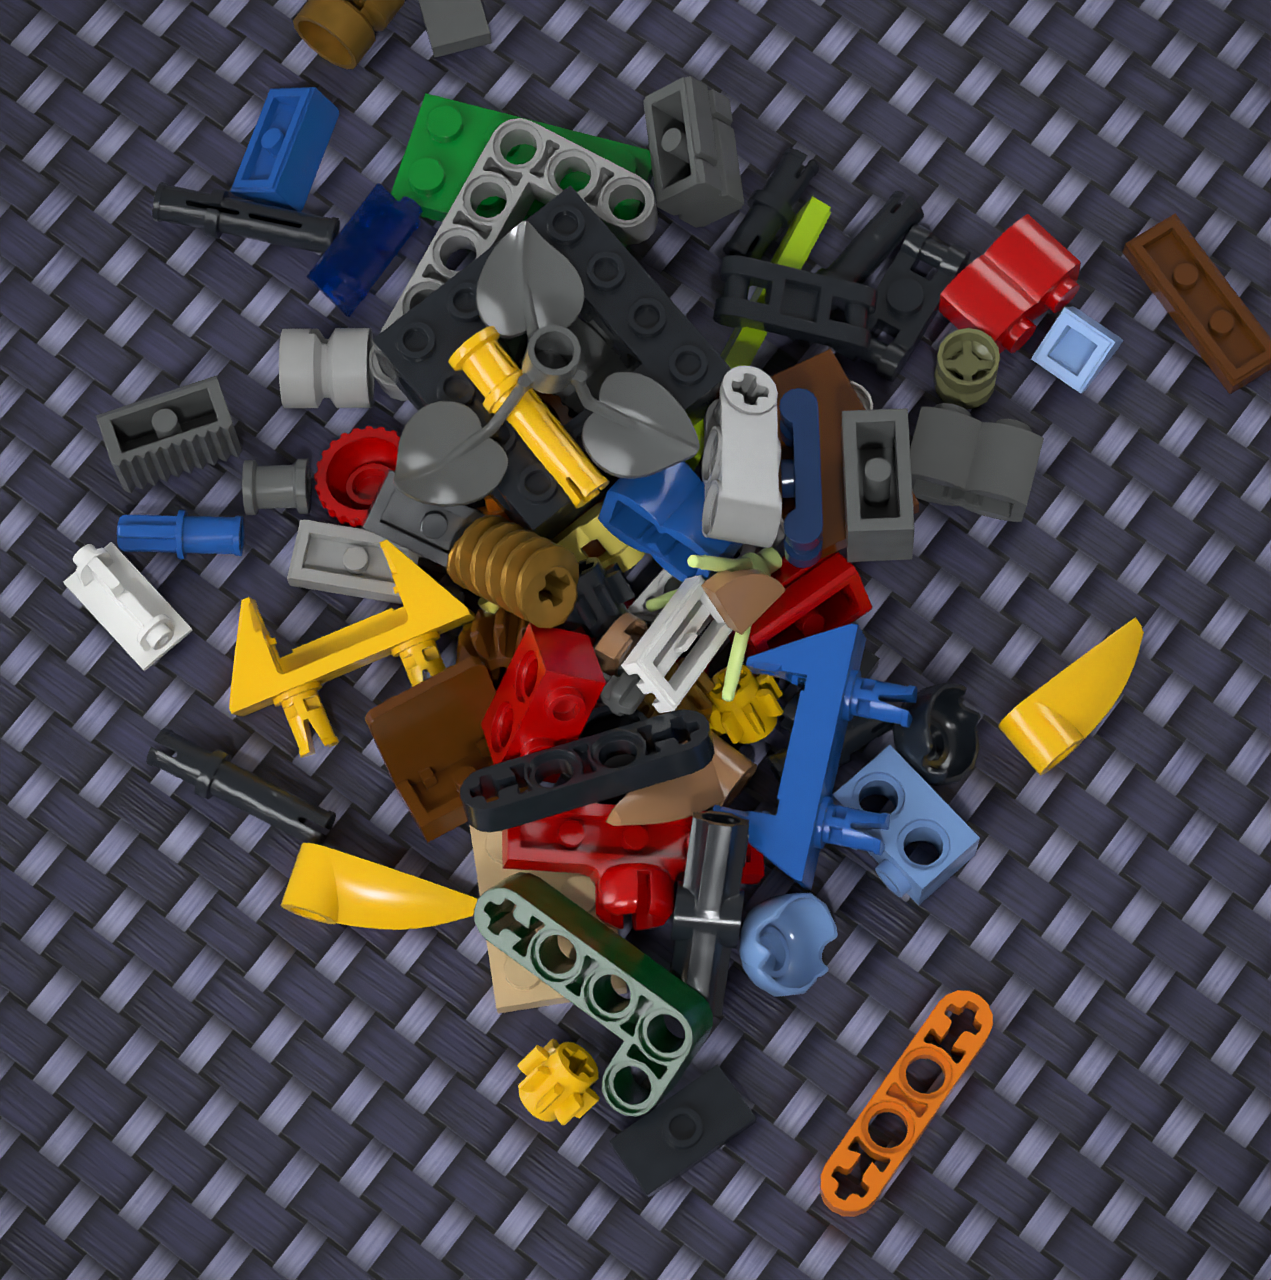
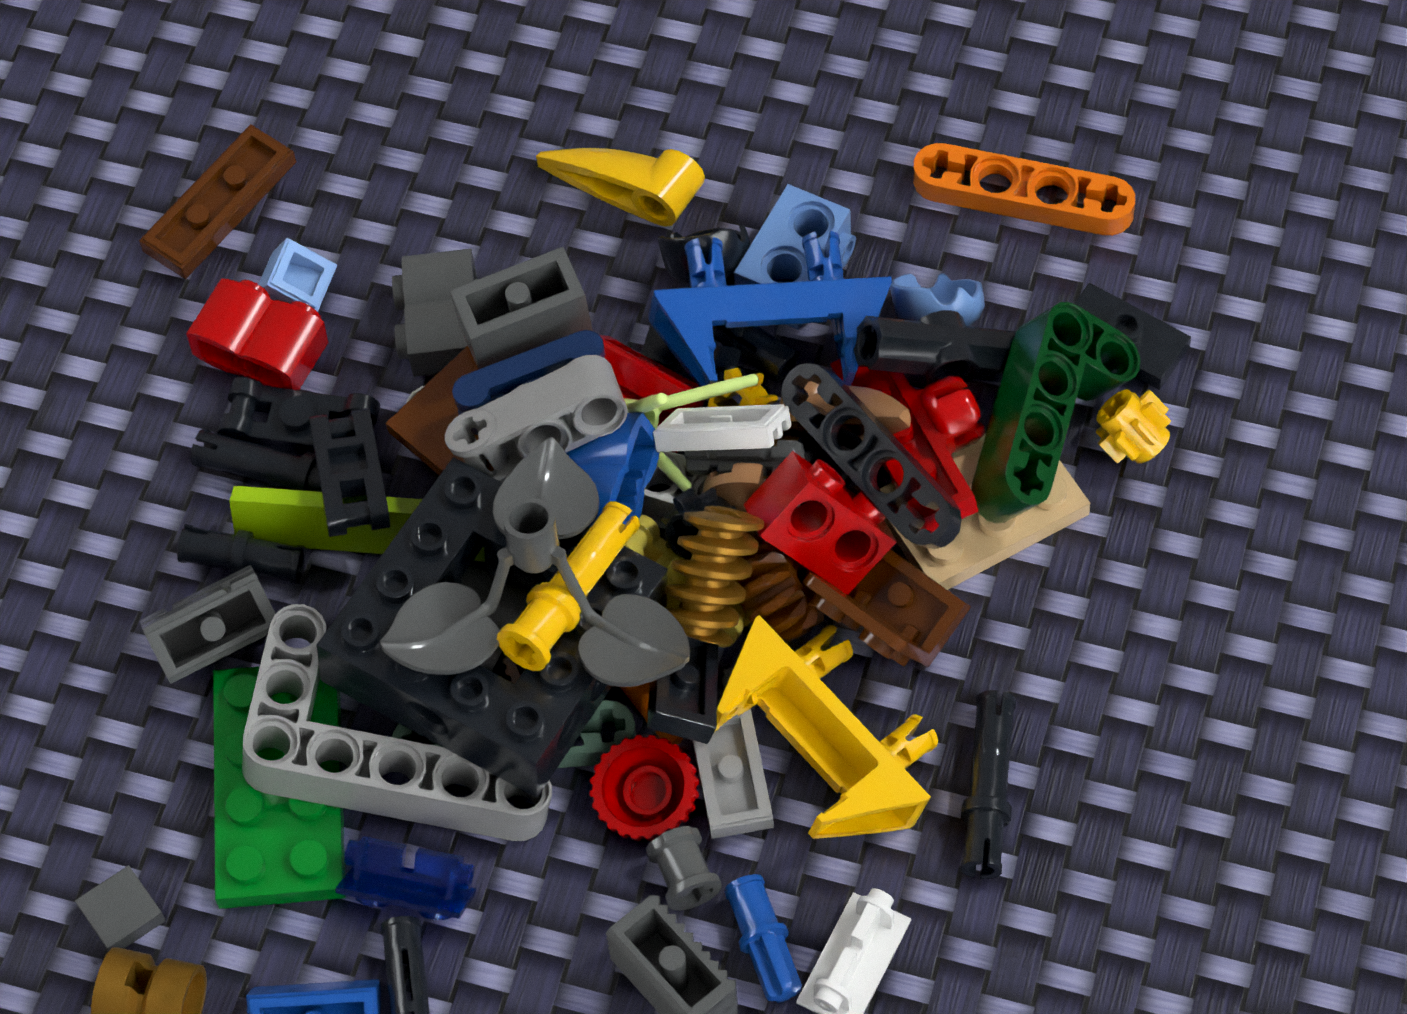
camera: 110 degrees left, 10 degrees down
light grey wheel [279,328,375,408] -> none
yellow piece [281,843,478,930] -> none
medium nougat tile [701,569,786,635] -> none
olive wheel [934,328,1000,410] -> none

